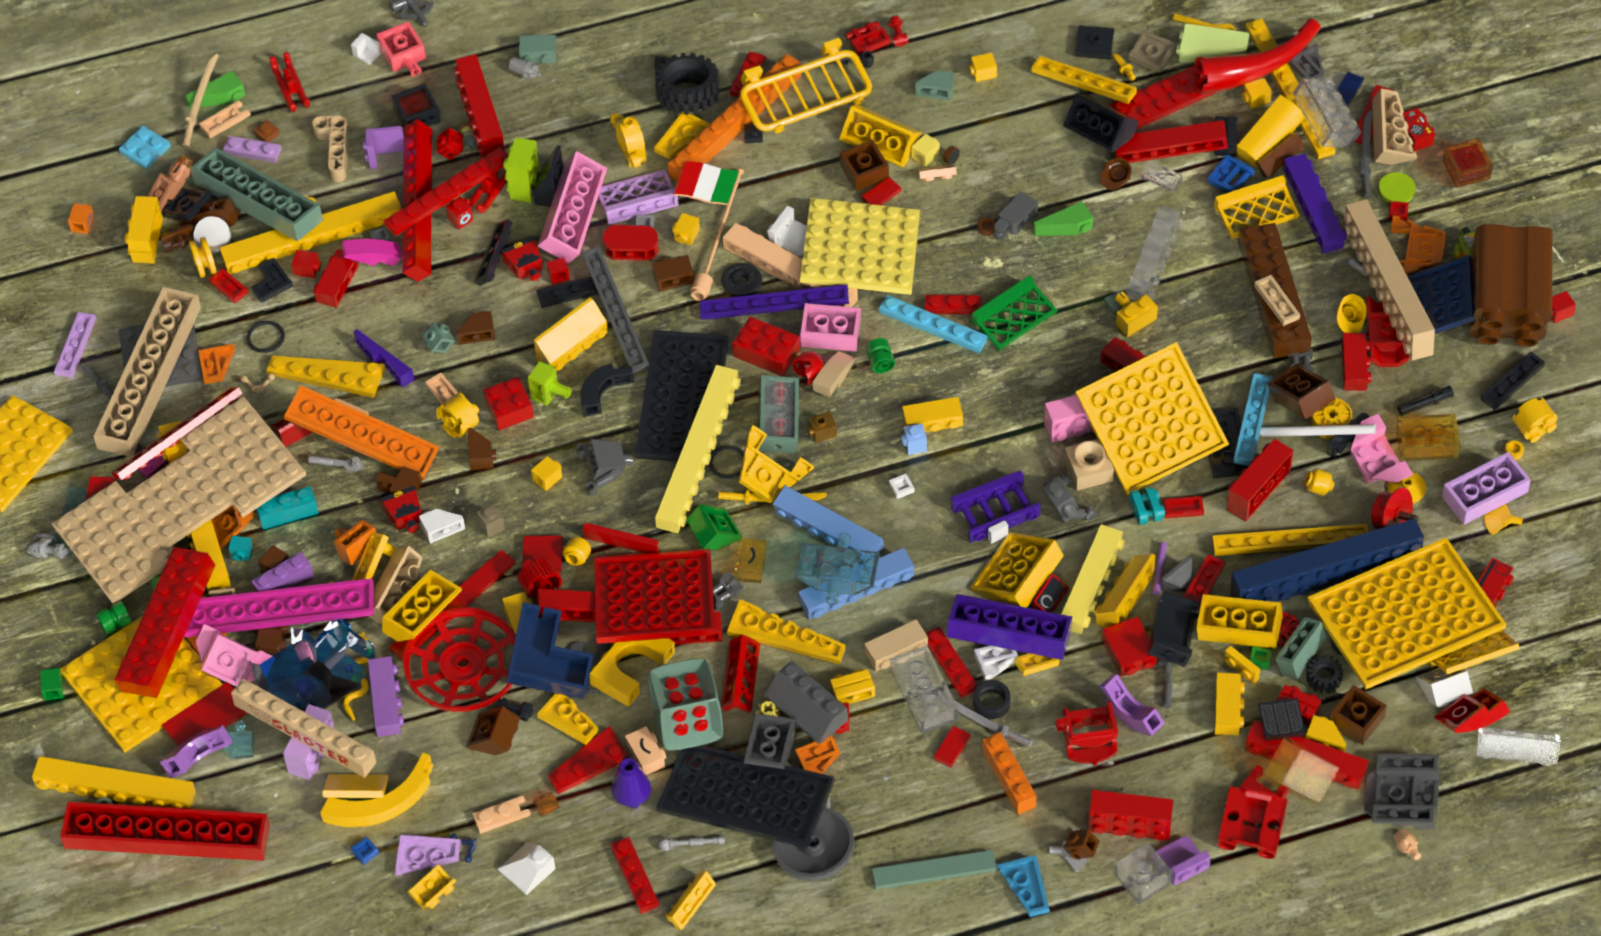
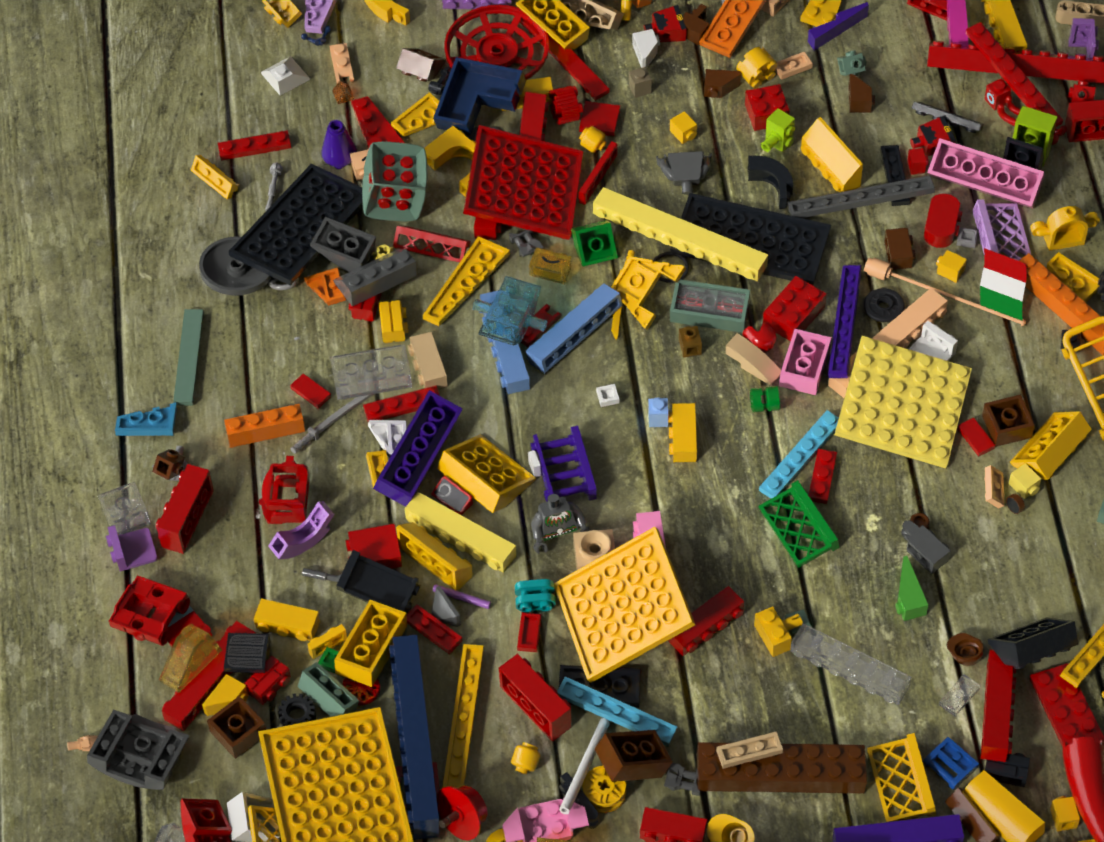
camera: 100 degrees right, 0 degrees up
black tyre [973,680,1010,719] -> none

